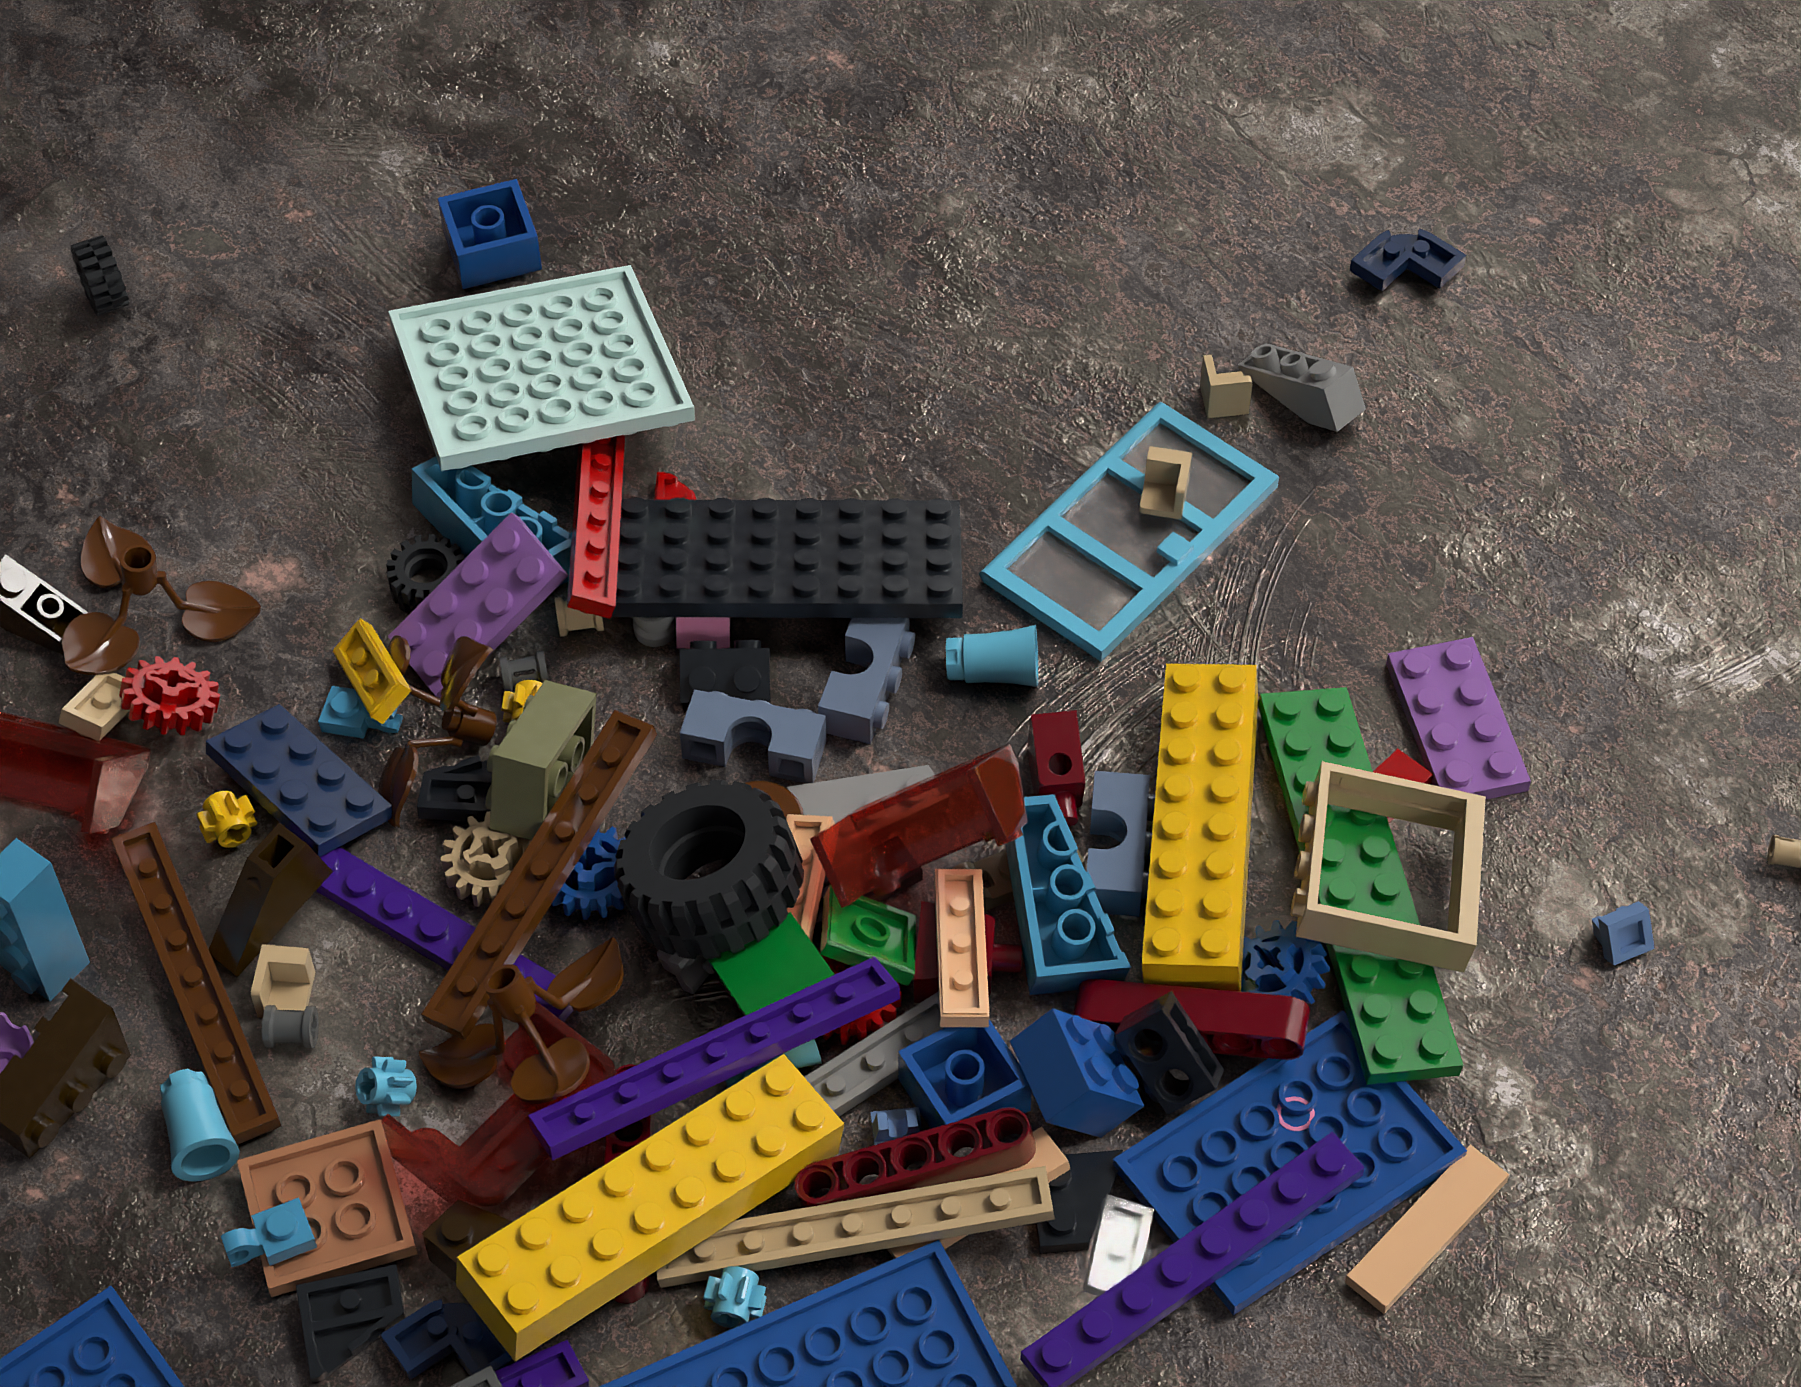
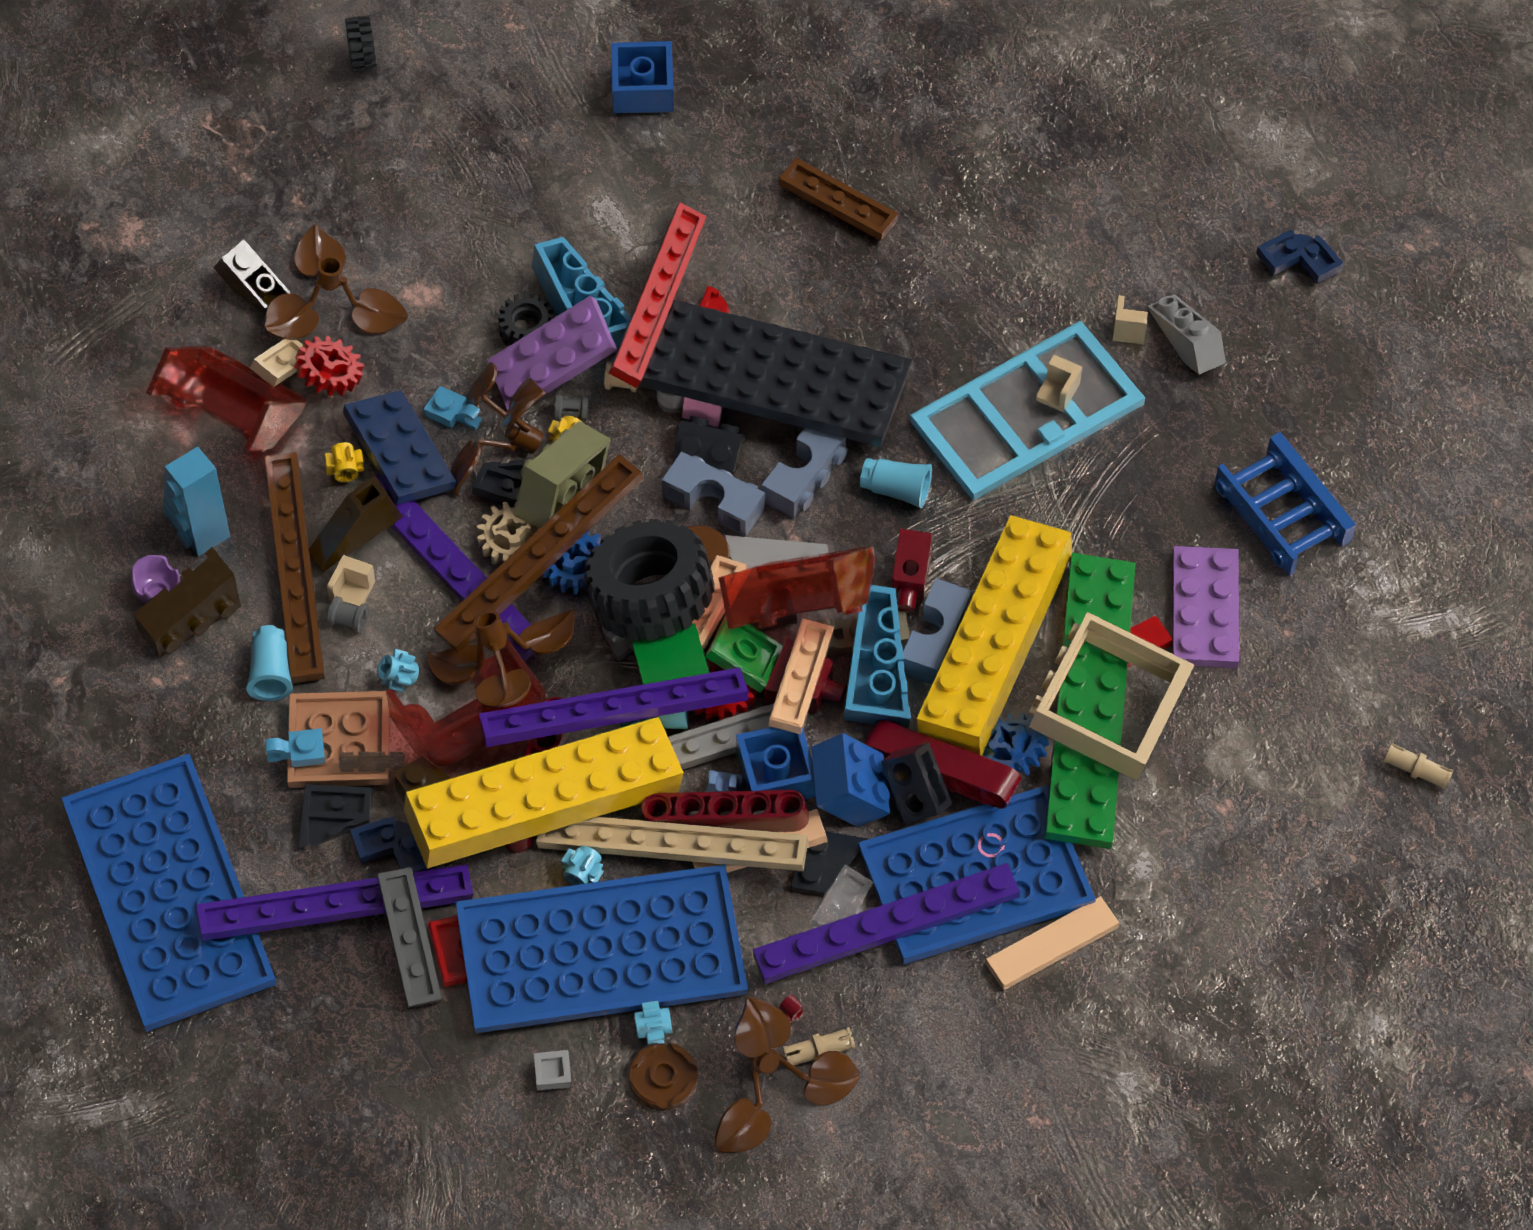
camera: 15 degrees right, 5 degrees up
yellow tile [333,618,412,724] -> none
light aqua plate [388,265,695,471] -> none
medium blue tile [1592,901,1655,965] -> none
none -> clear smoke axle [339,752,405,772]
none -> reddish brown plate [779,158,898,241]
none -> blue fence [1215,432,1356,576]

